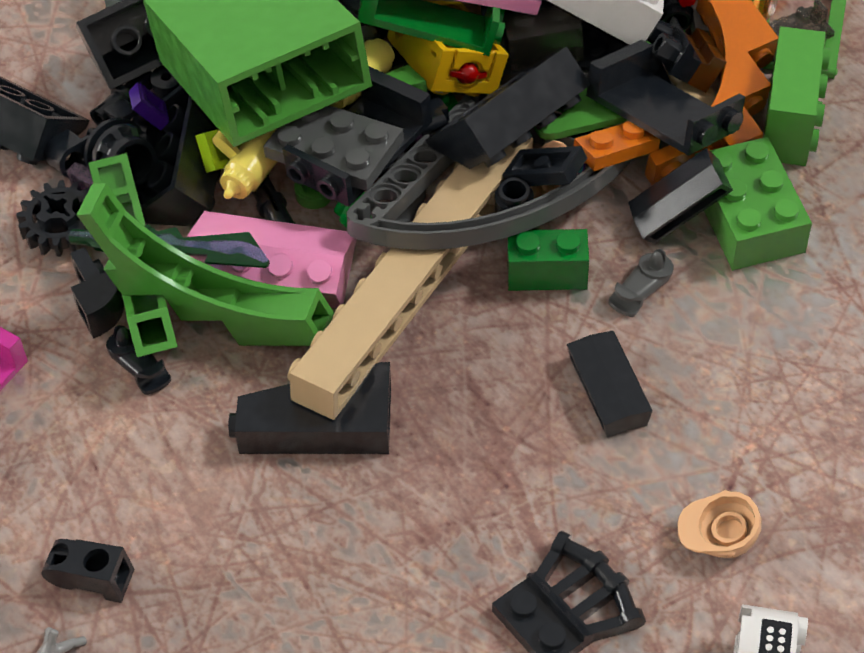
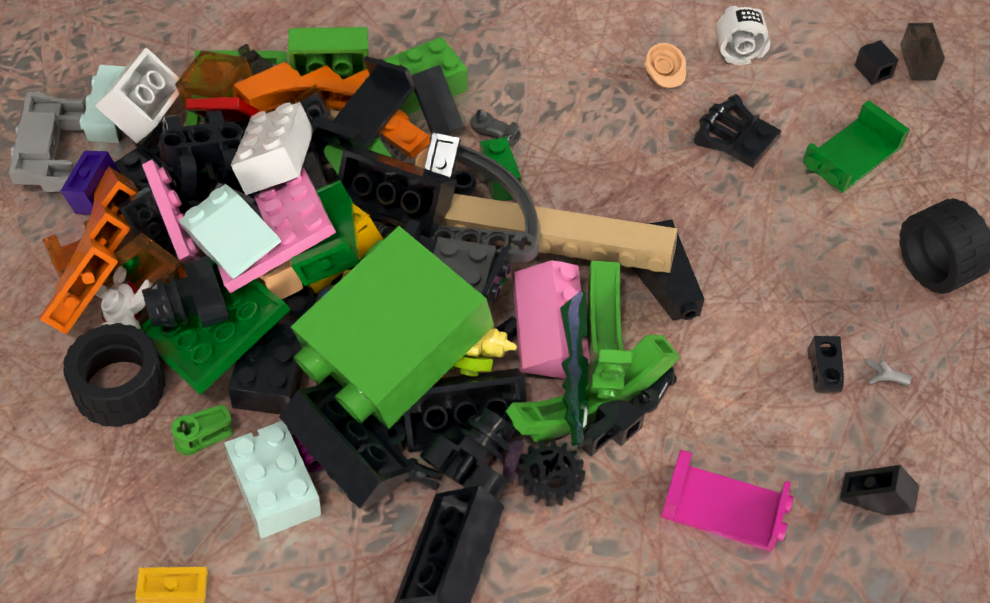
camera: 110 degrees left, 0 degrees up
dark purple tile [129,82,169,131] -> none
black piece [567,330,653,438] -> none

